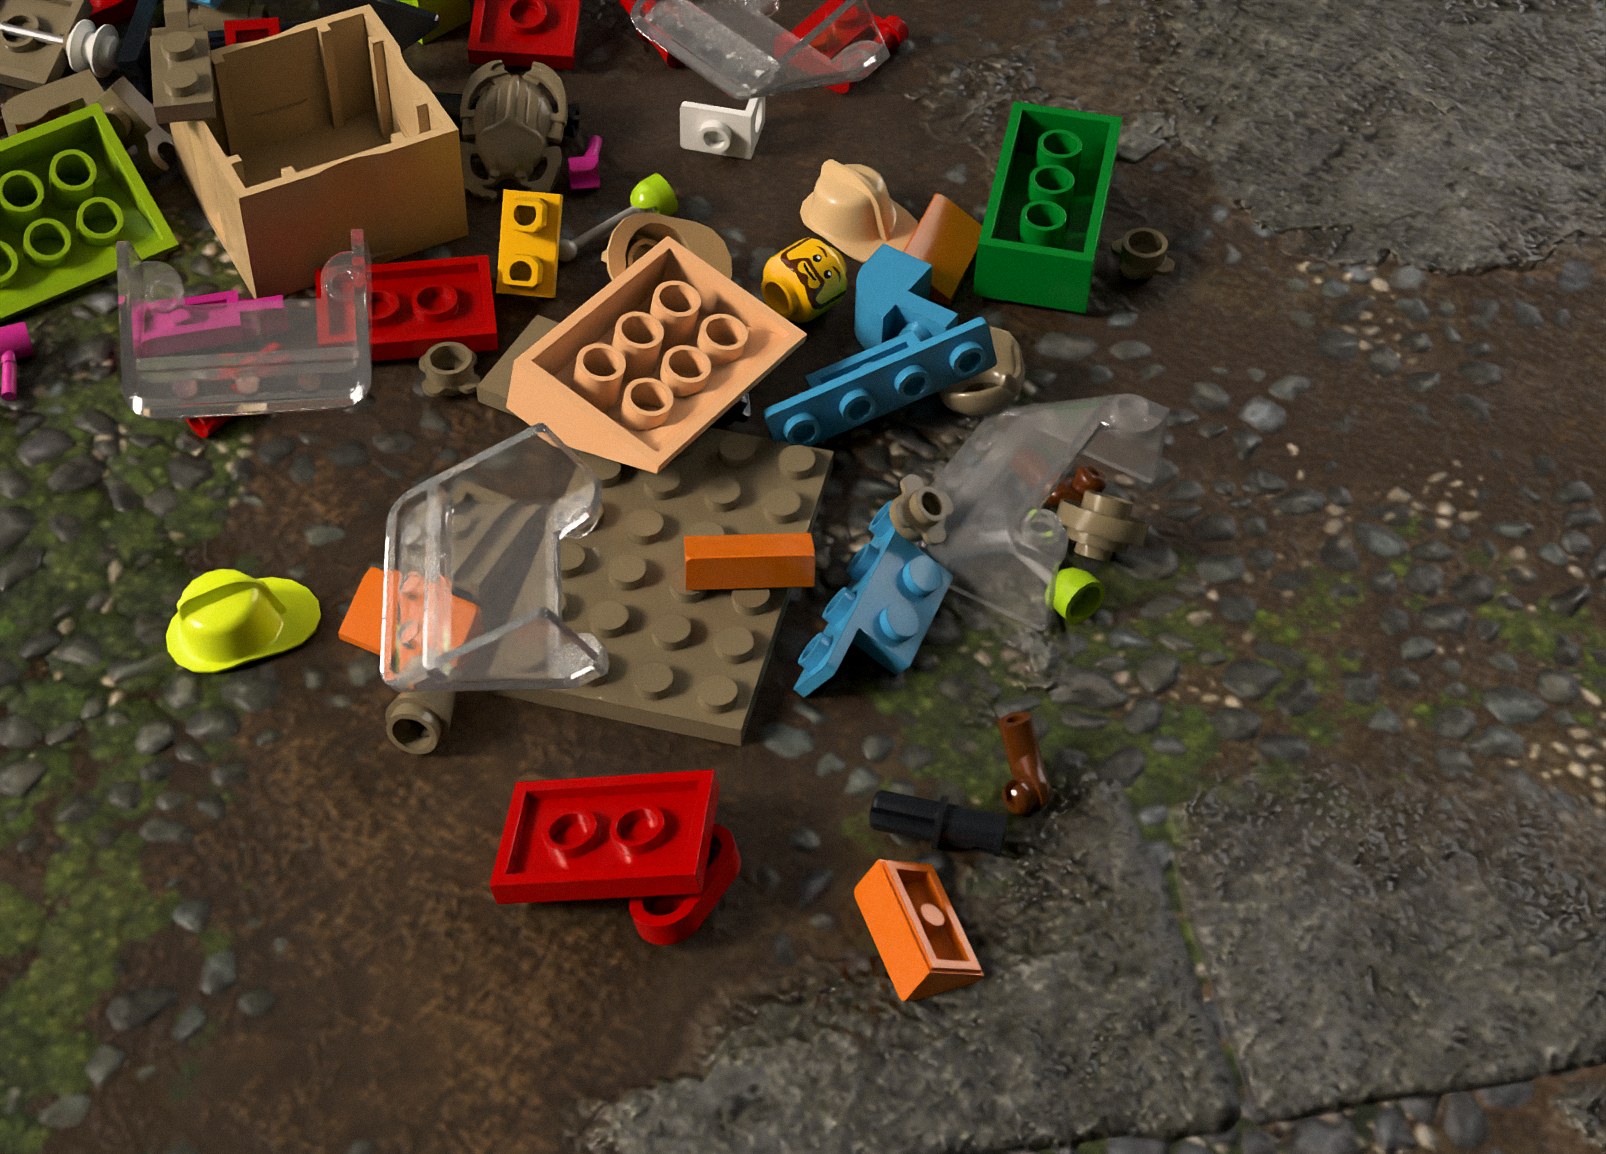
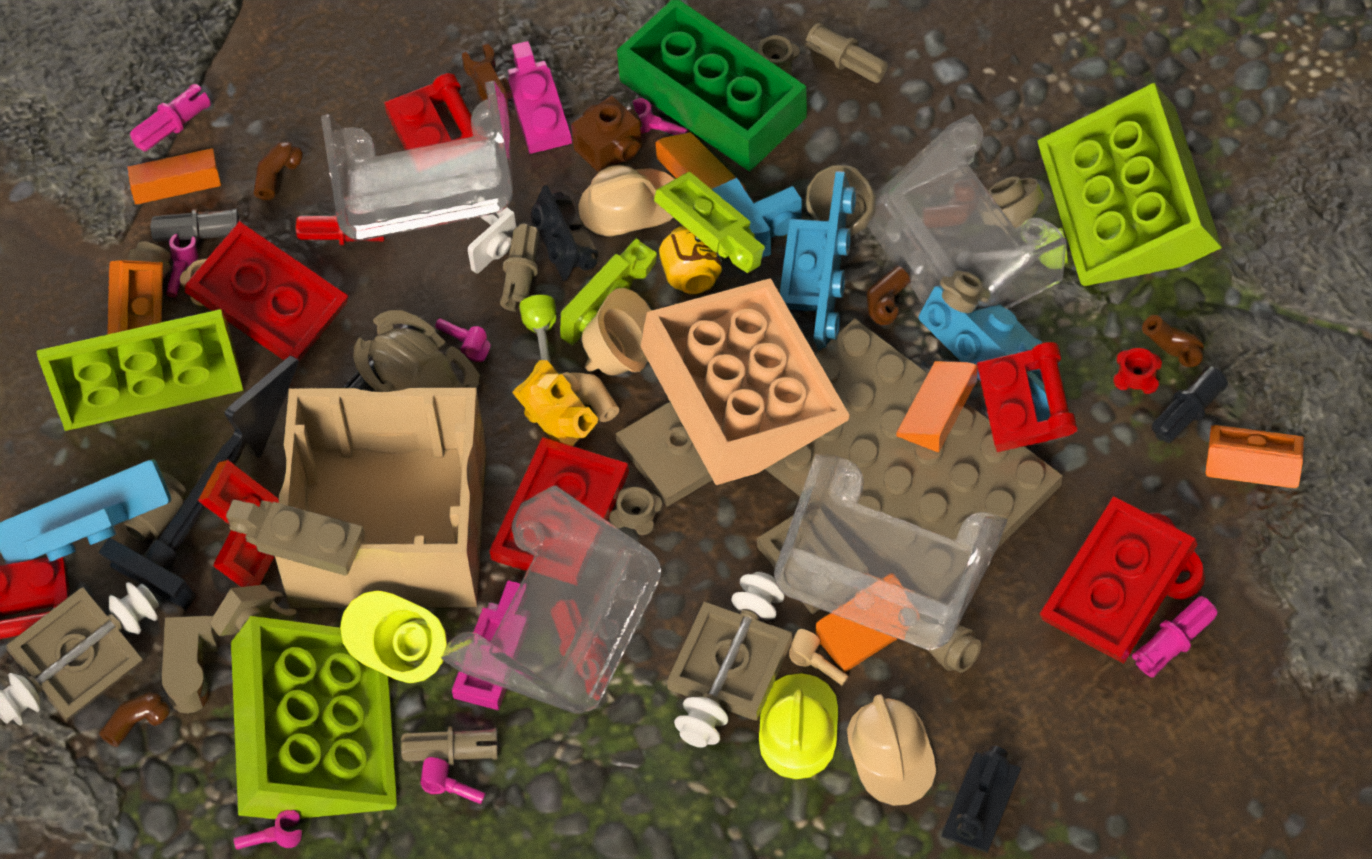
camera: 55 degrees left, 10 degrees up
none -> neon yellow piece [340,591,447,683]
none -> dark tan axle [401,726,498,765]
none -> reddish brown plate [462,44,513,124]
none -> dark tan axle [500,224,540,312]
none -> dark pink hinge [507,41,572,154]
none -> black hinge [530,185,598,281]
none -> lime hinge [560,239,657,346]
none -> tan arm [562,372,619,422]
none -> reddish brown brick [571,95,642,173]
none -> dark pink hand [633,98,688,135]
none -> lime hinge [654,172,765,273]
none -> dark tan plate [667,572,793,747]
none -> tan hand [789,629,849,686]
none -> dark tan axle [805,23,888,83]
none -> tan piece [847,694,936,806]
none -> reddish brown arm [866,266,911,325]
none -> black hinge [941,746,1021,853]
none -> red plate [977,342,1078,452]
none -> lime slope [1037,83,1222,286]
none -> red plate [1113,348,1162,394]
none -> dark pink axle [1132,596,1218,678]

